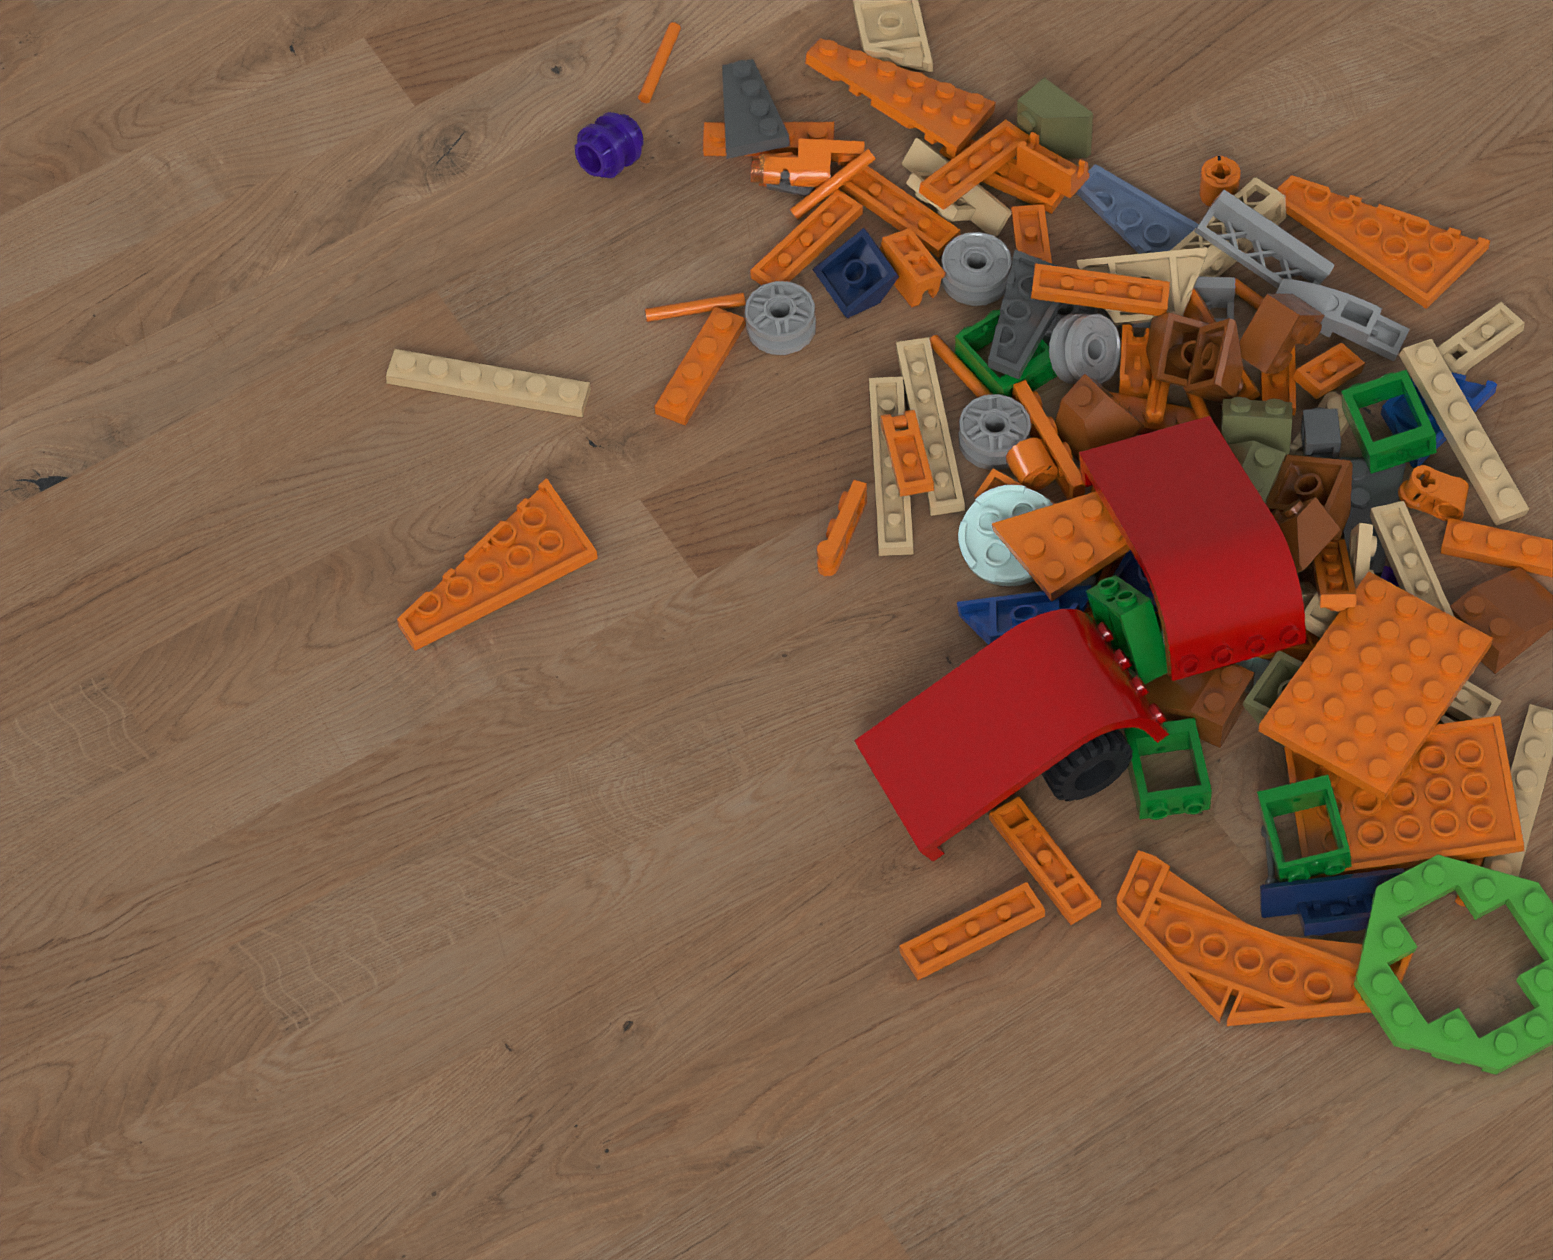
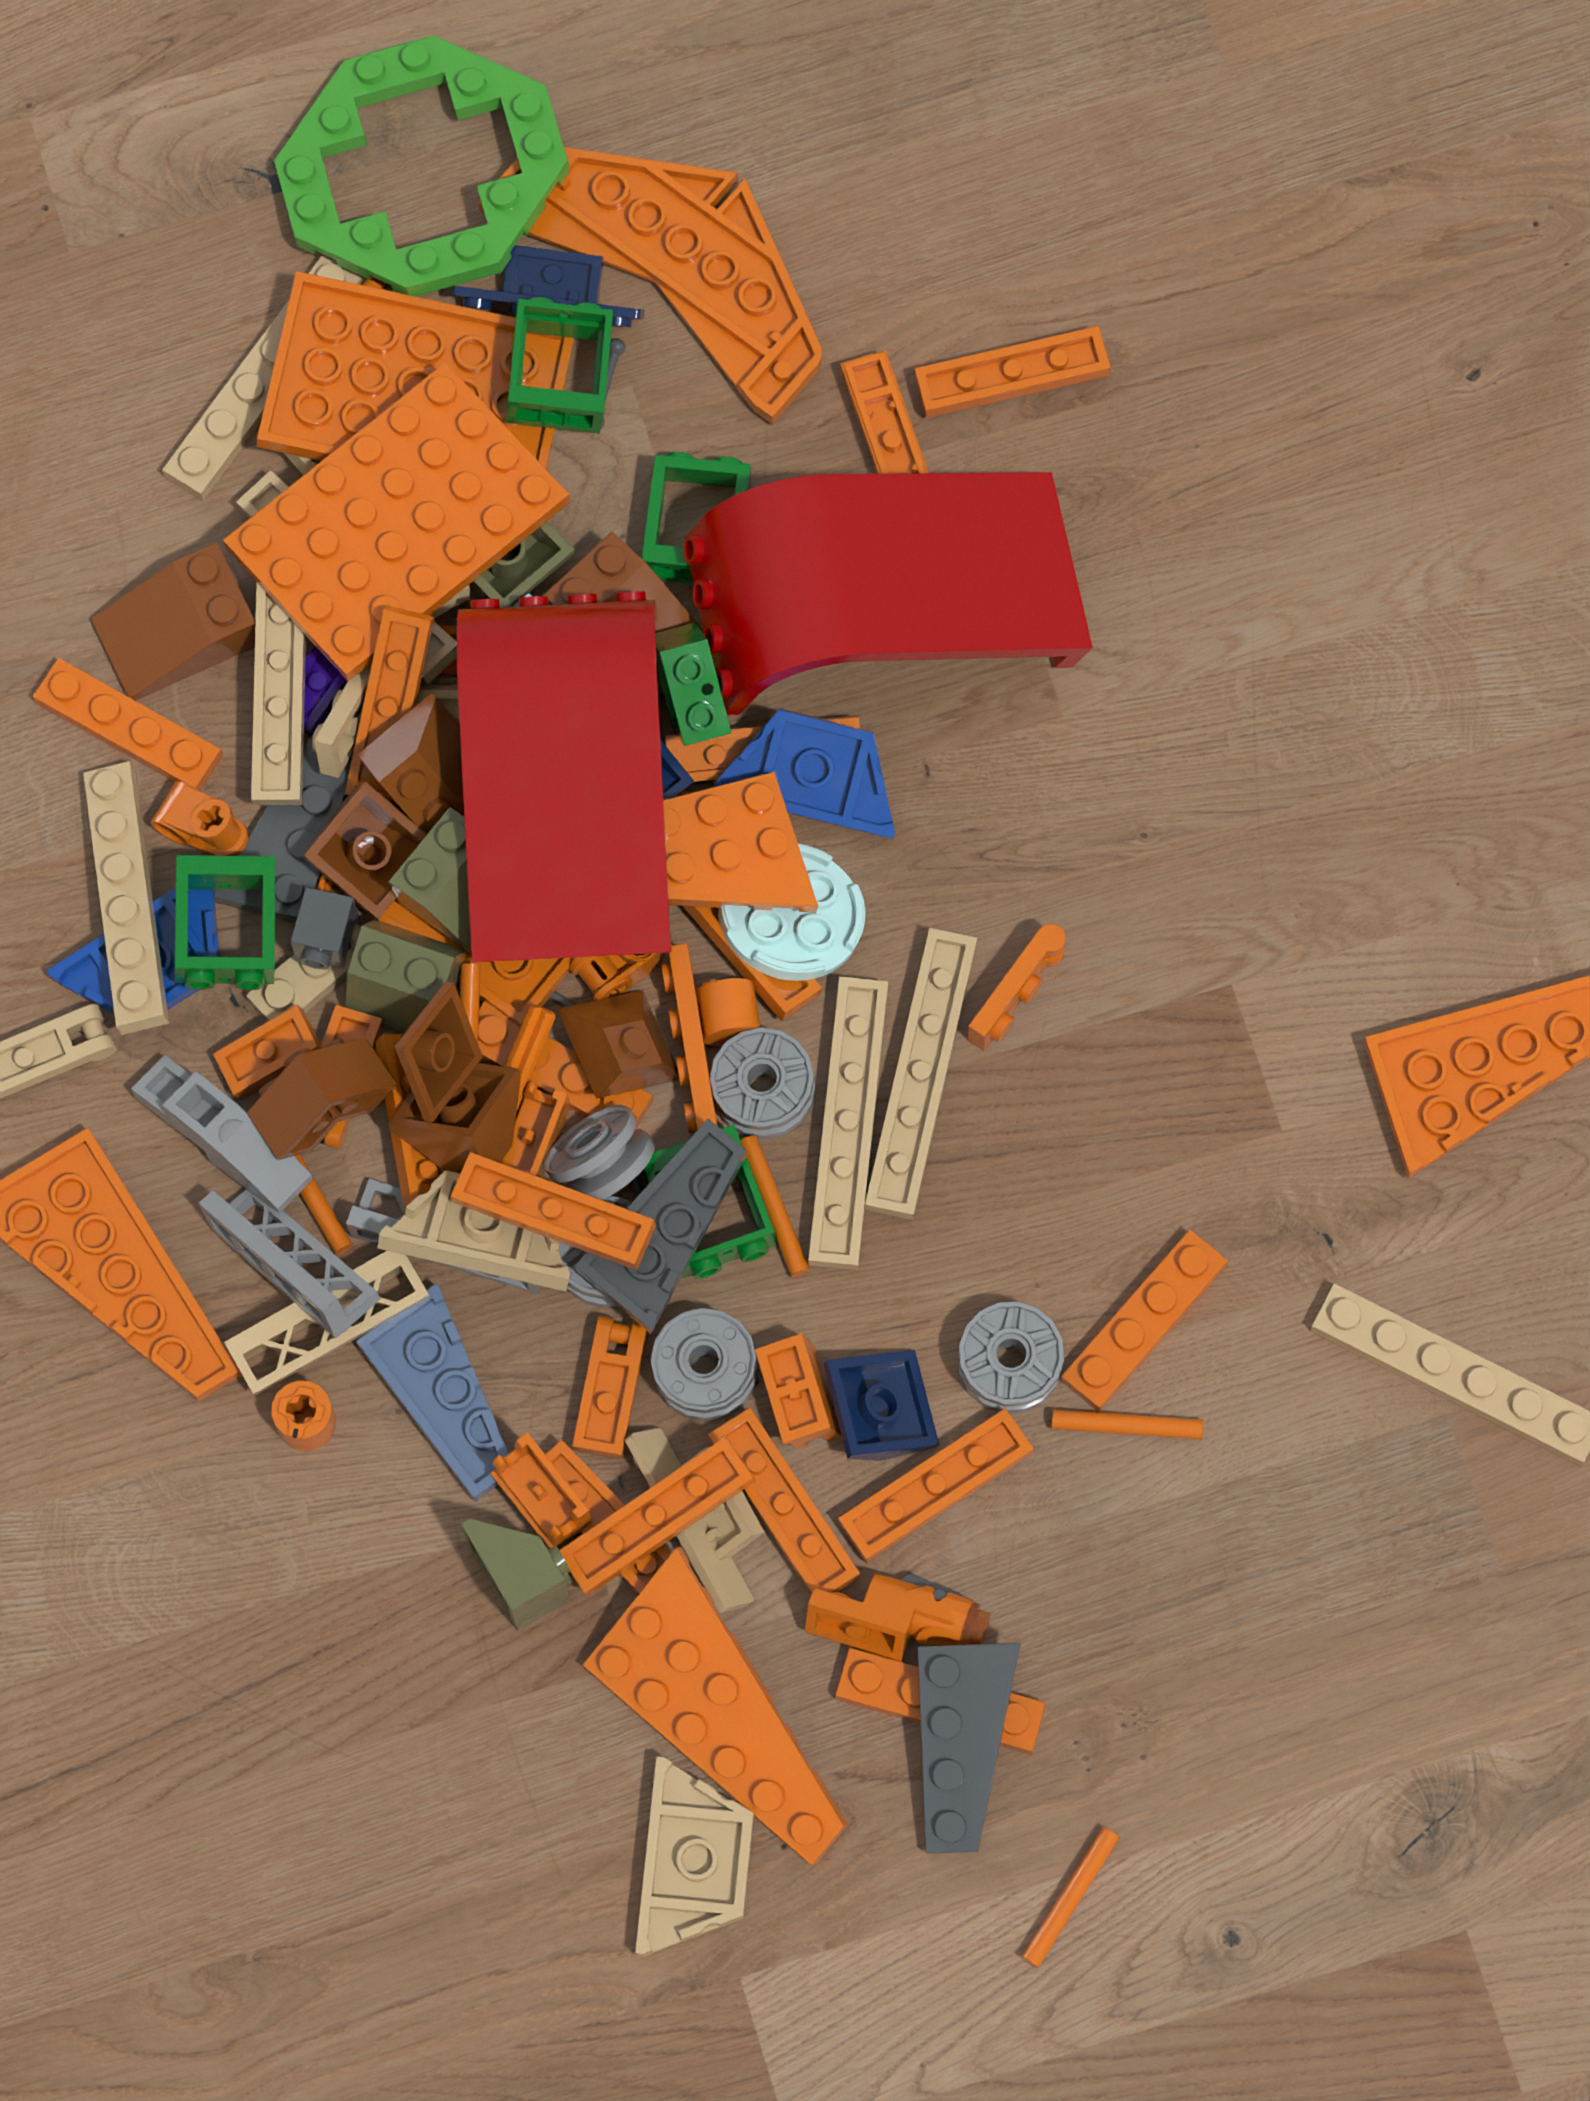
camera: 165 degrees left, 15 degrees up
dark purple piece [574,112,644,178] -> none
orange bar [790,149,876,220] -> none
orange plate [880,409,934,497] -> none

